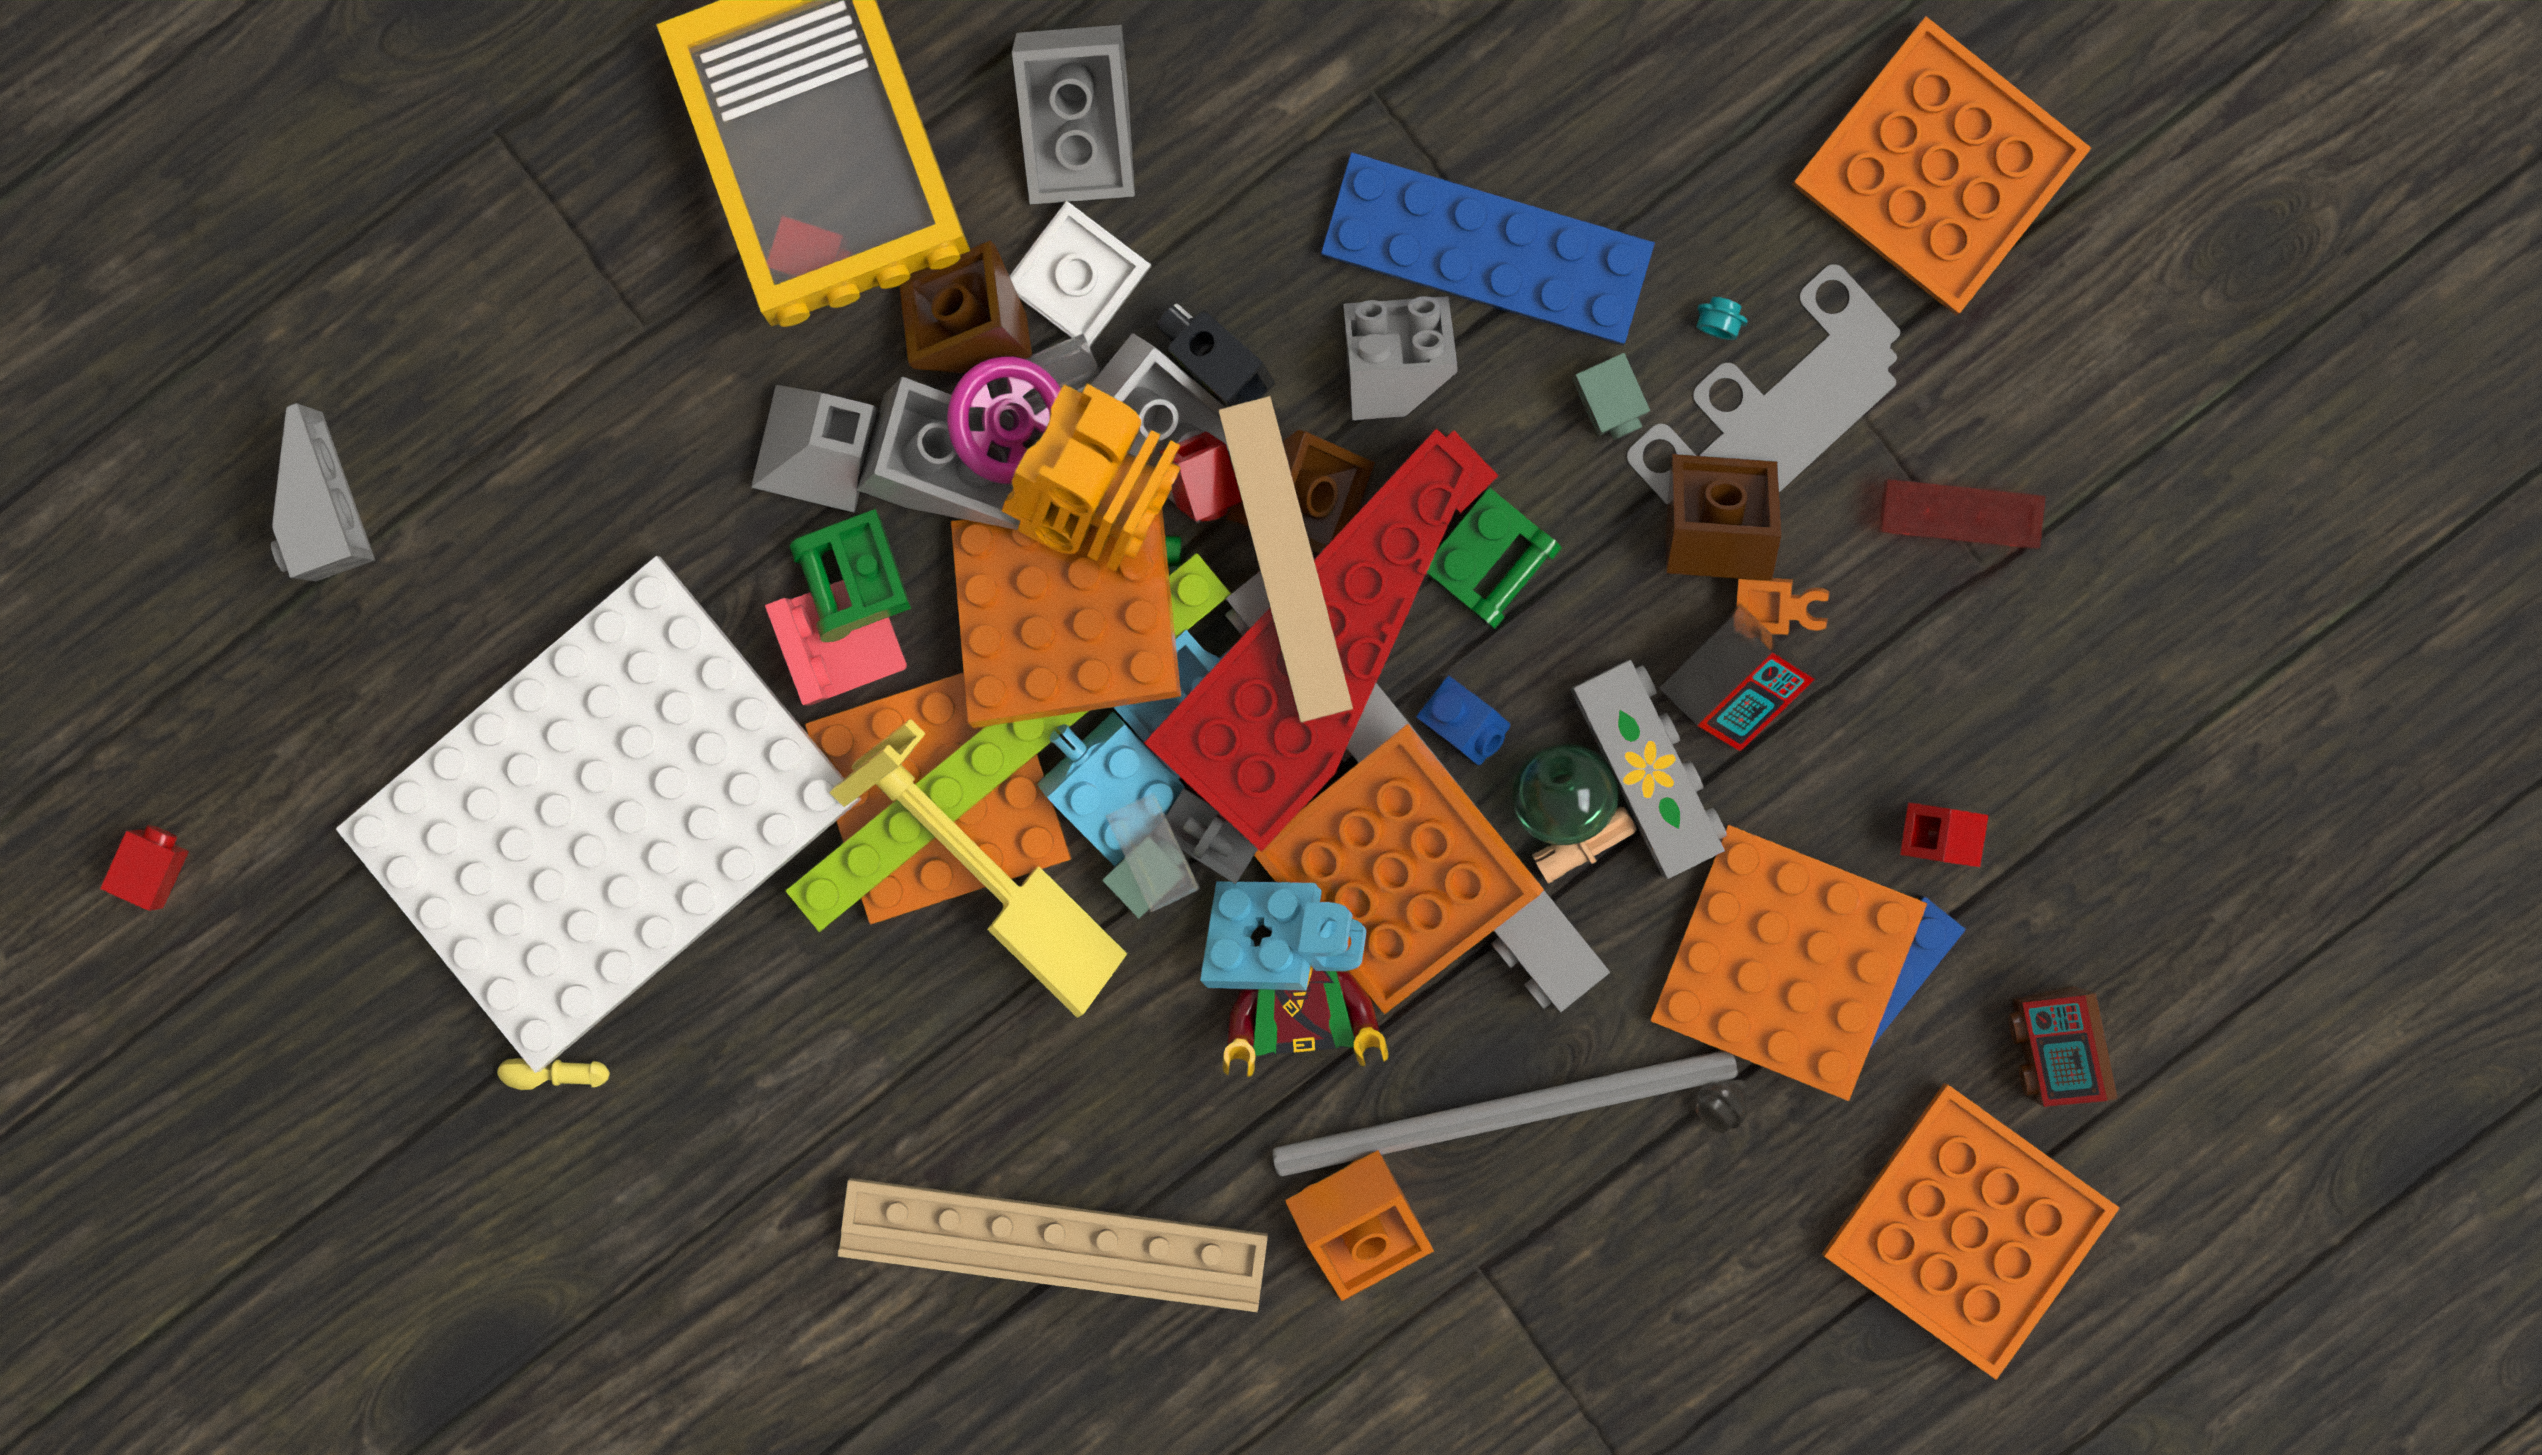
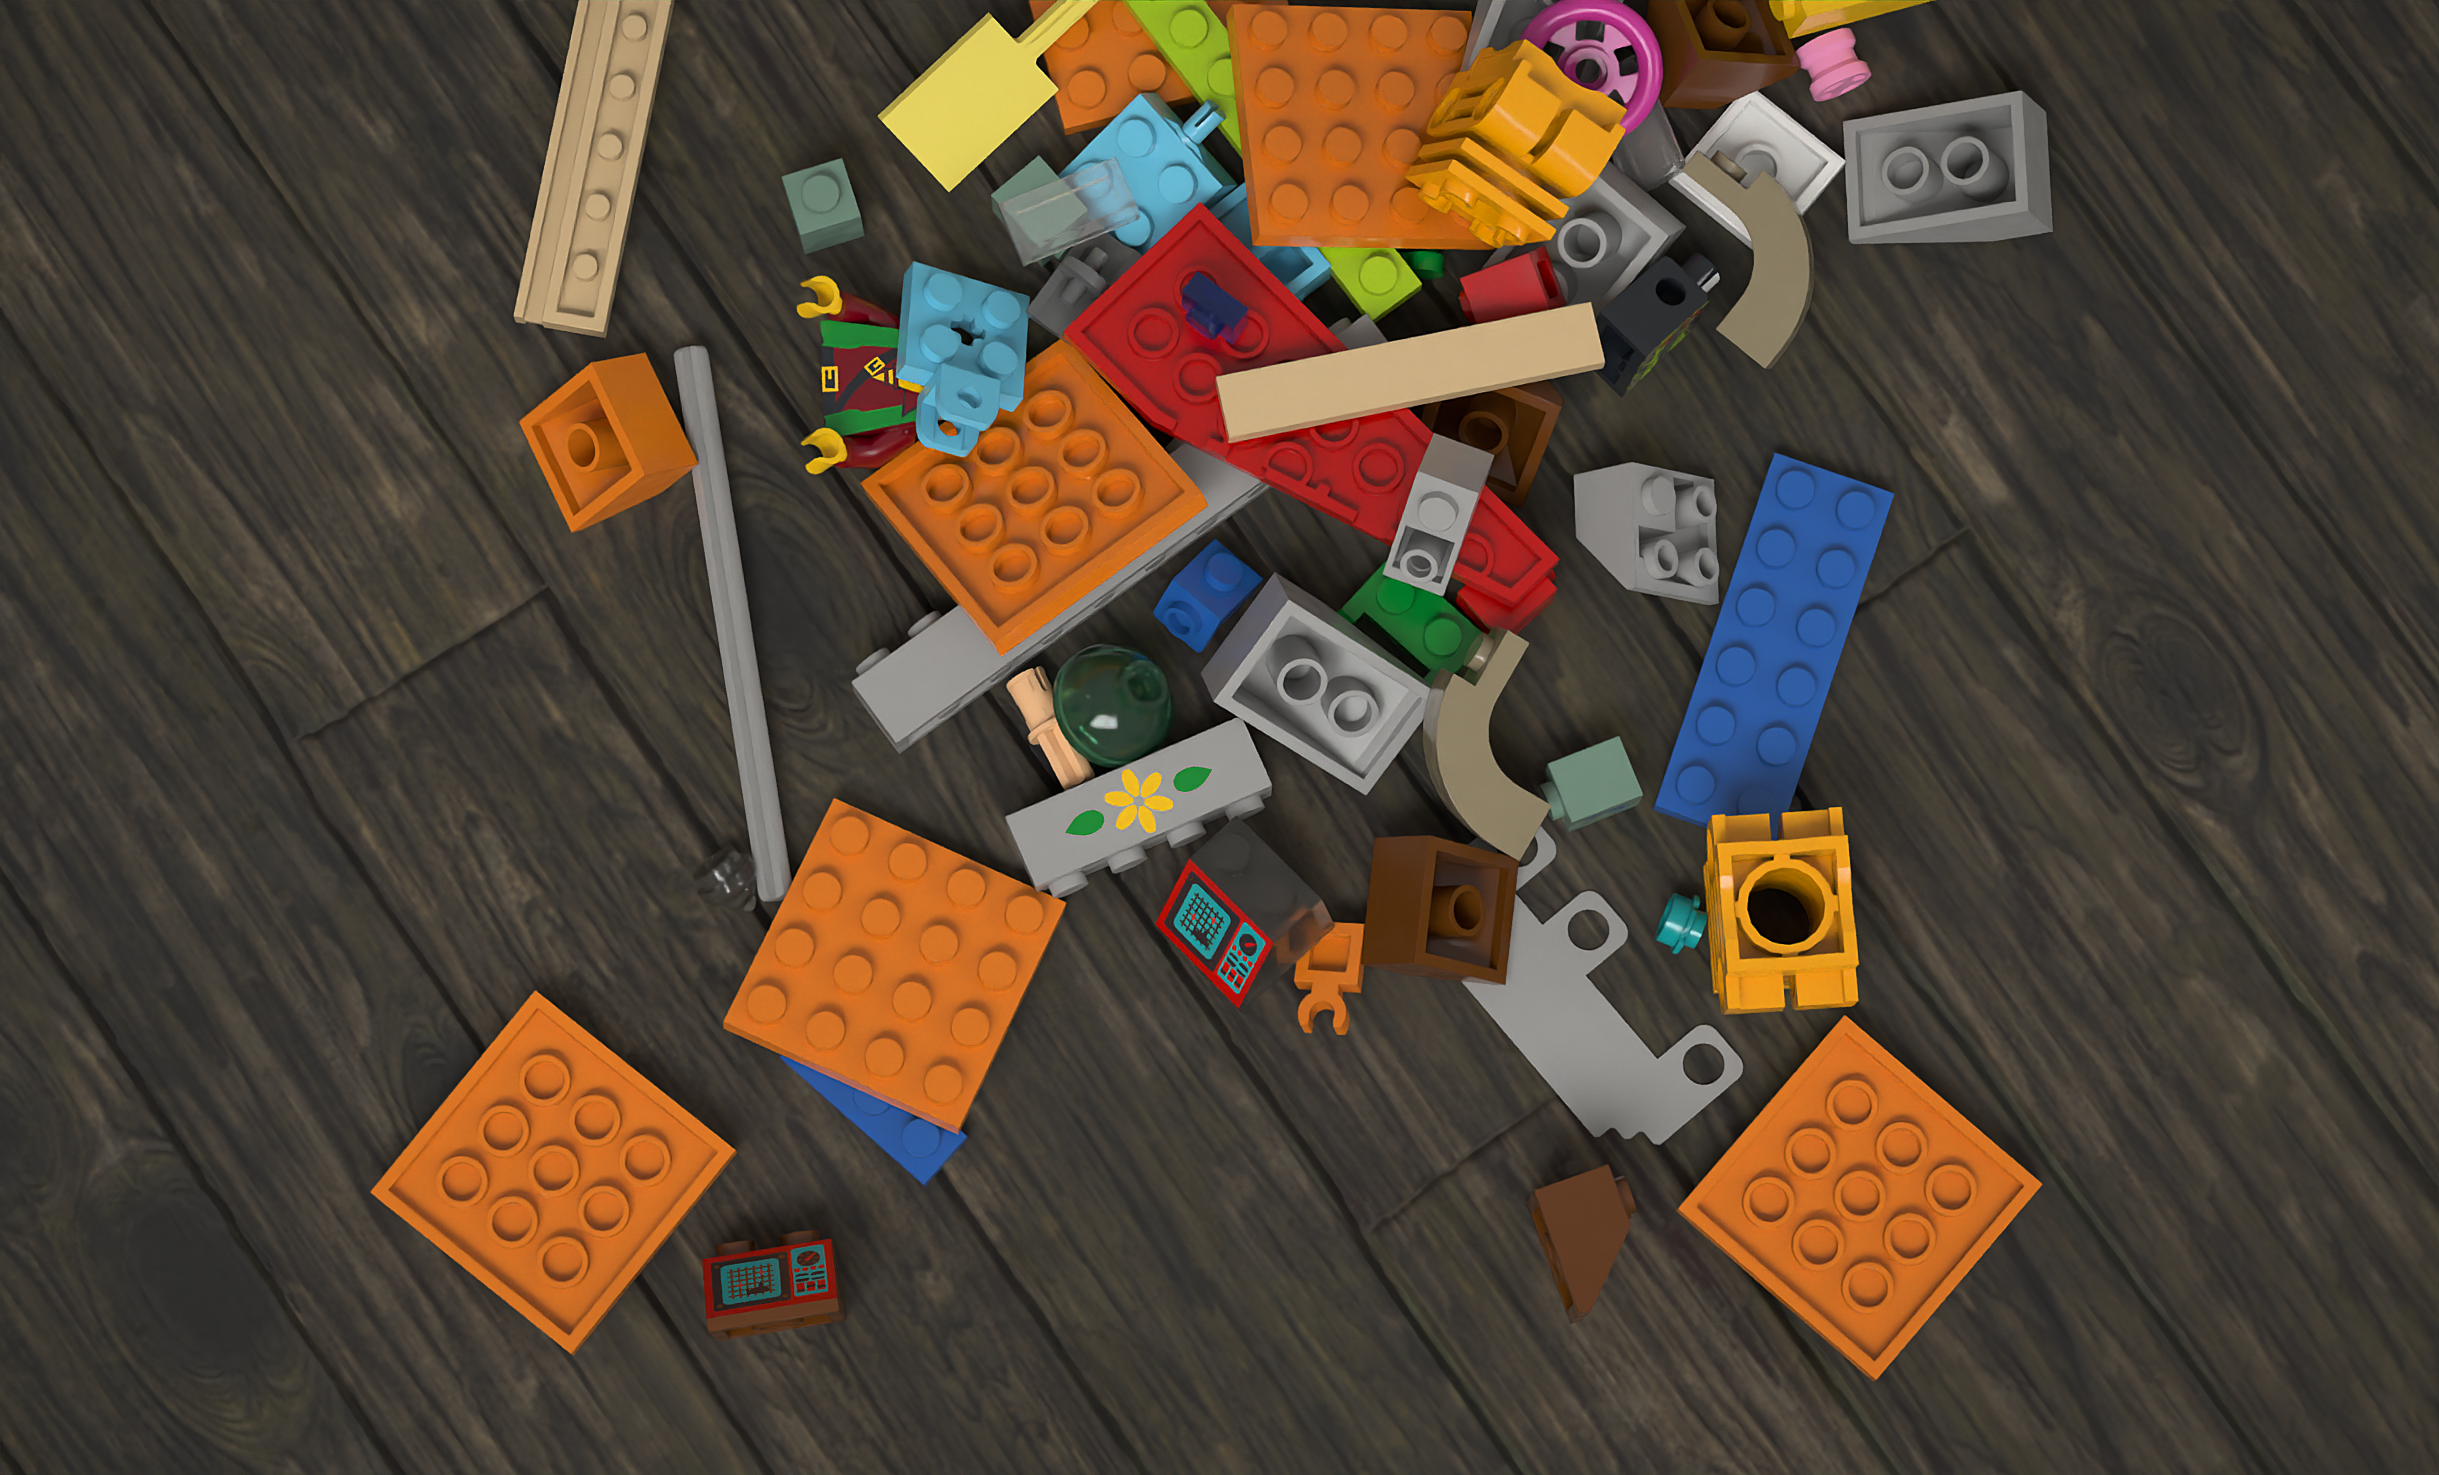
camera: 90 degrees right, 10 degrees down
clear red plate [1879,479,2046,550] -> none
red brick [1900,802,1988,867] -> none
none -> sand green brick [782,158,865,254]
none -> clear blue plate [1182,271,1249,344]
none -> light grey slope [1201,572,1432,795]
none -> light grey slope [1382,433,1495,596]
none -> dark tan arch [1423,625,1552,861]
none -> reddish brown slope [1526,1164,1636,1325]
none -> dark tan arch [1682,150,1815,369]
none -> light orange piece [1703,807,1859,1015]
none -> bright pink wheel [1796,28,1871,102]

